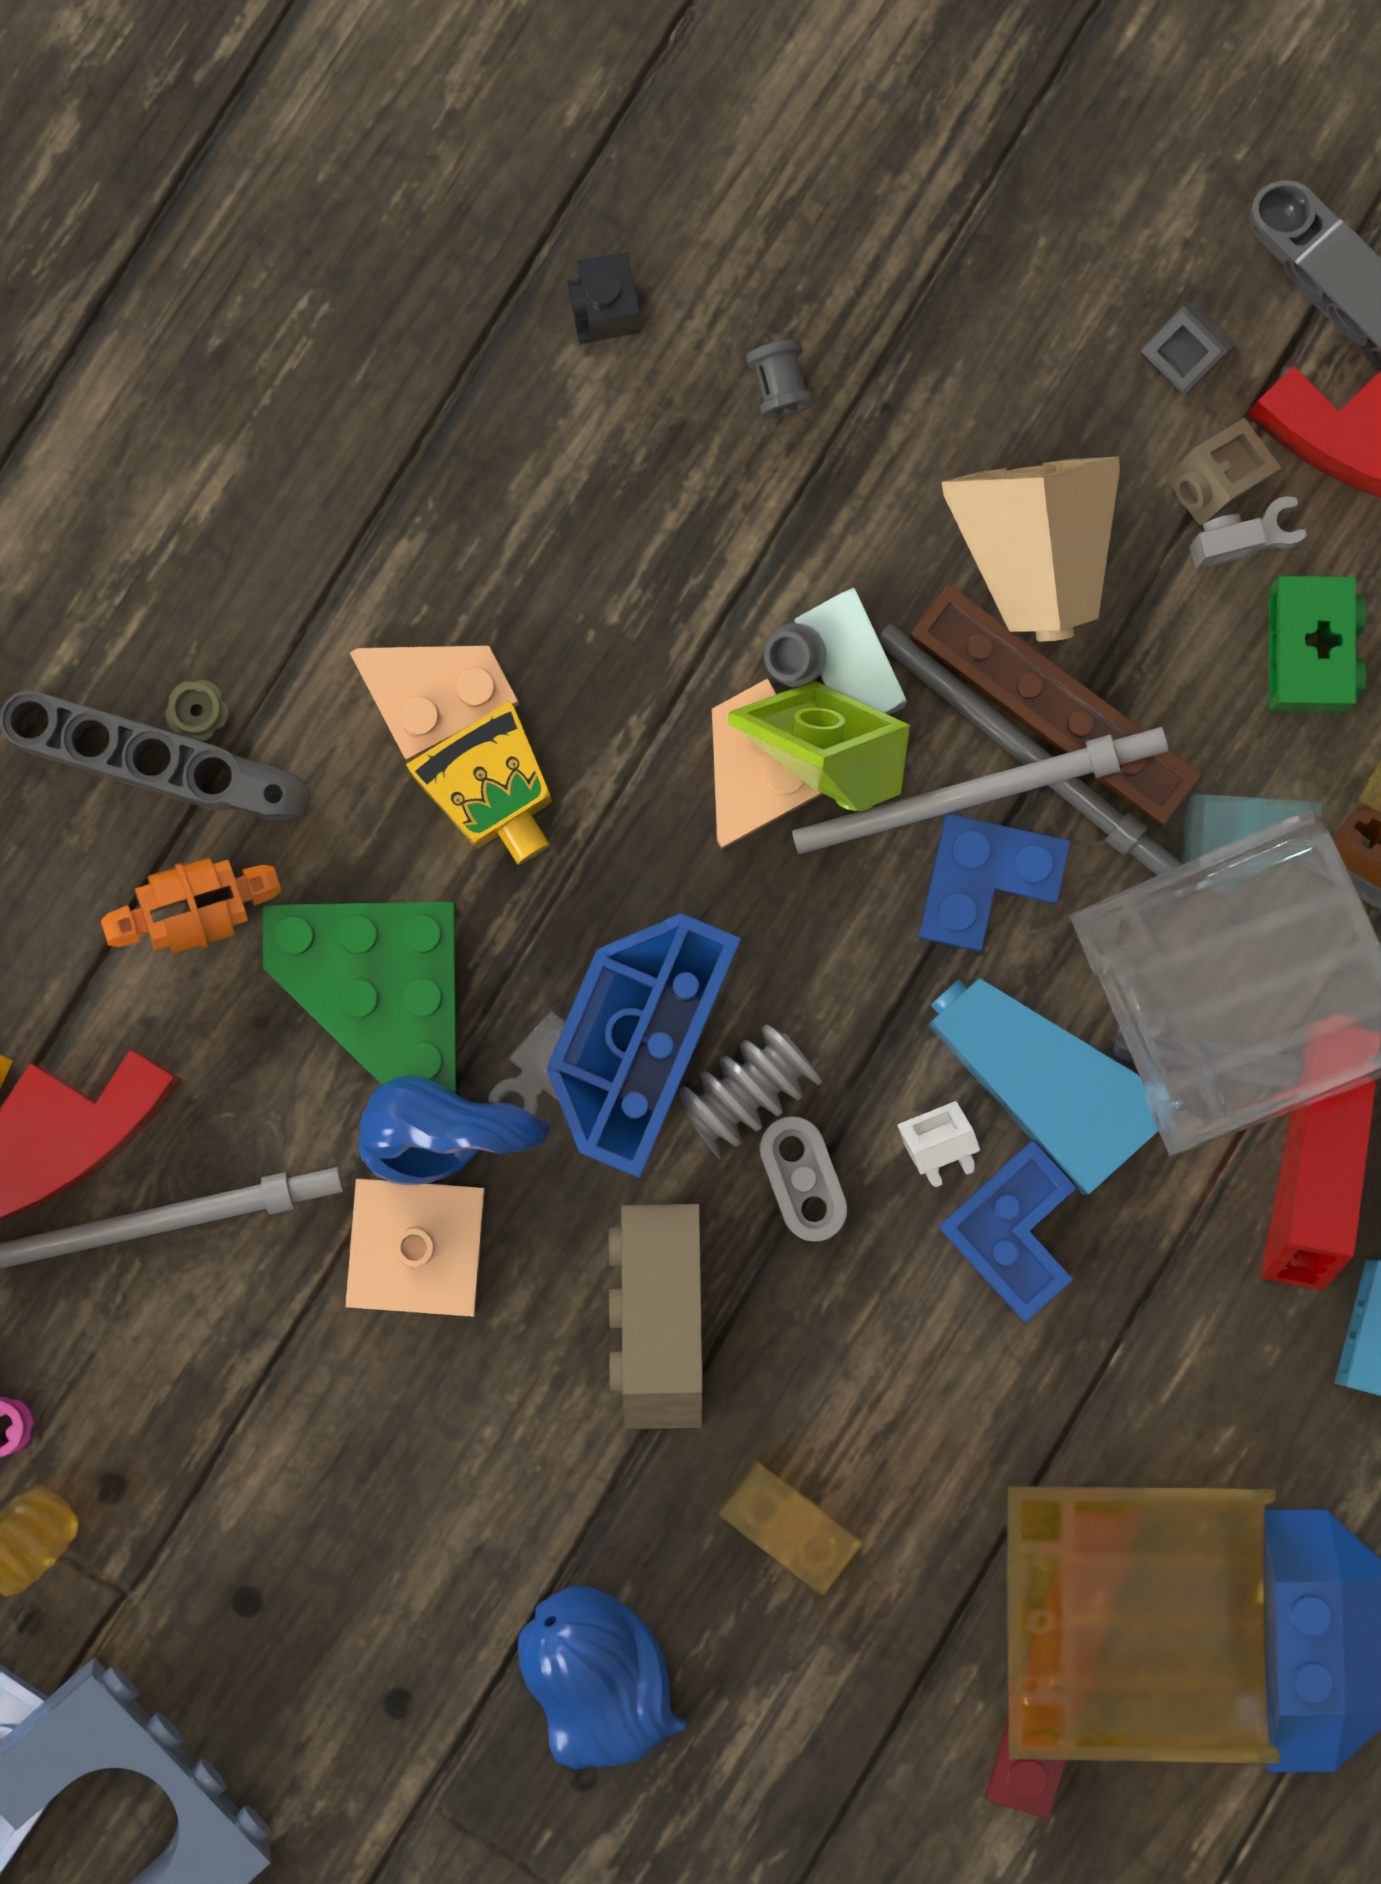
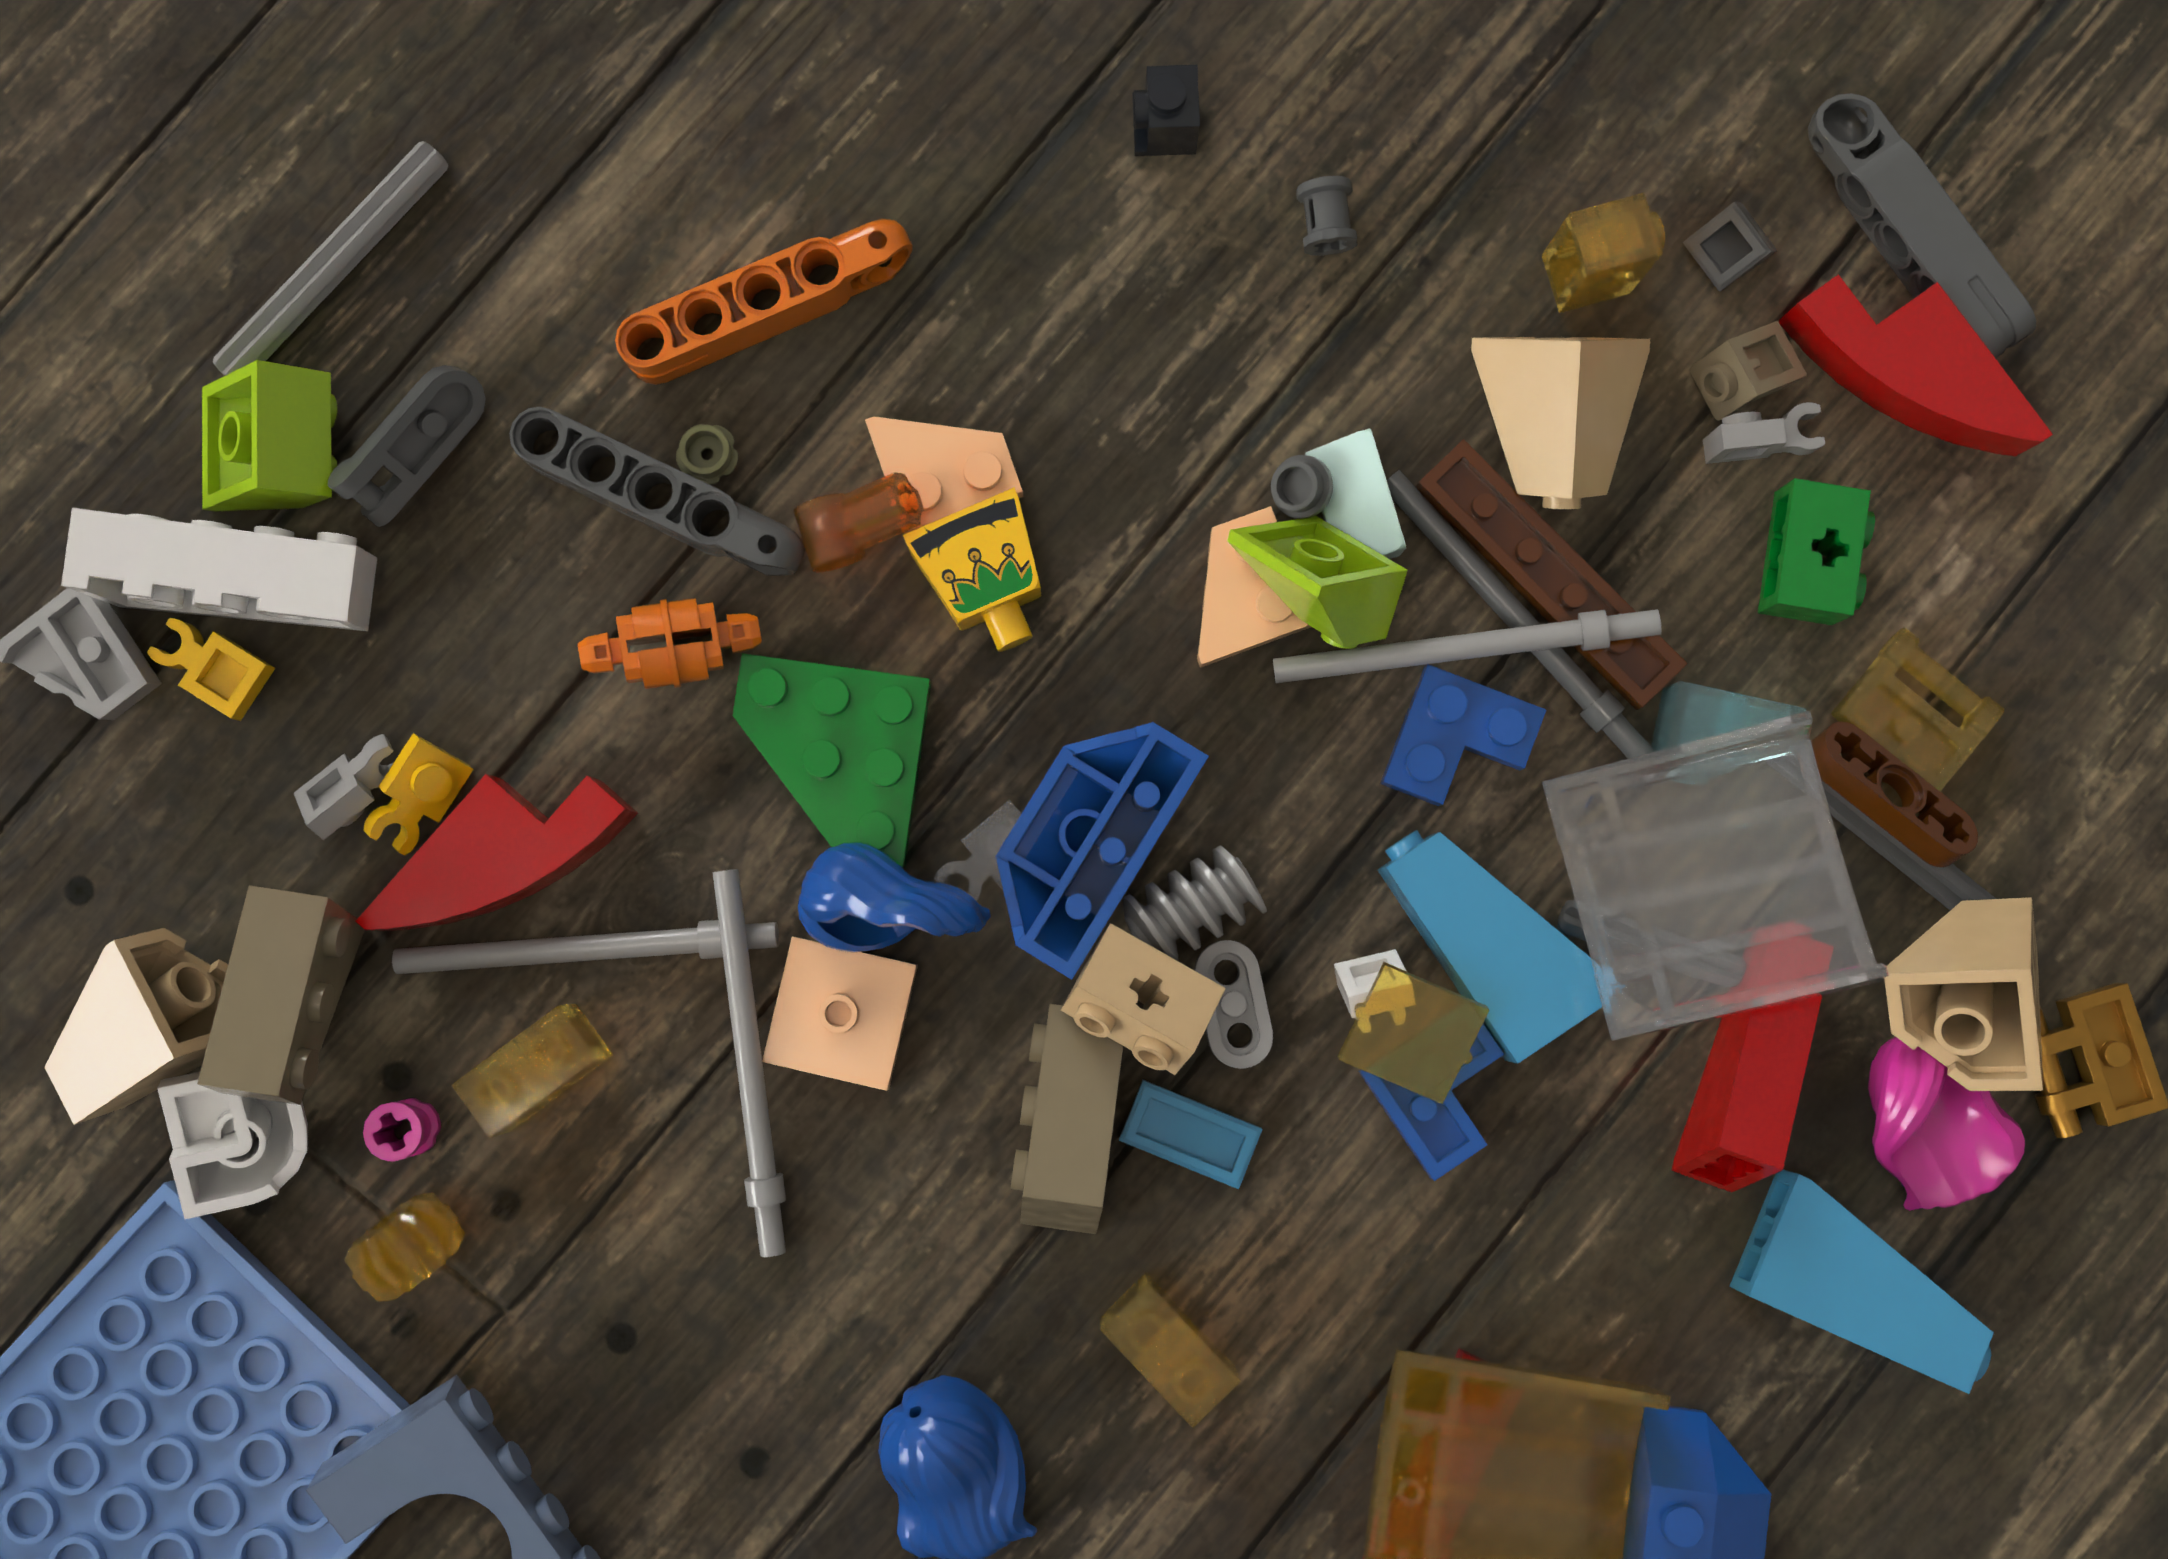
camera: 10 degrees right, 0 degrees up
none -> clear yellow brick [451,1004,613,1138]
none -> orange piece [615,219,913,385]
none -> light grey bar [712,869,786,1257]
none -> clear orange piece [793,472,924,573]
none -> tan brick [1061,923,1226,1075]
none -> dark azure tile [1119,1079,1262,1189]
none -> clear yellow piece [1338,962,1489,1104]
none -> clear yellow brick [1542,192,1665,313]

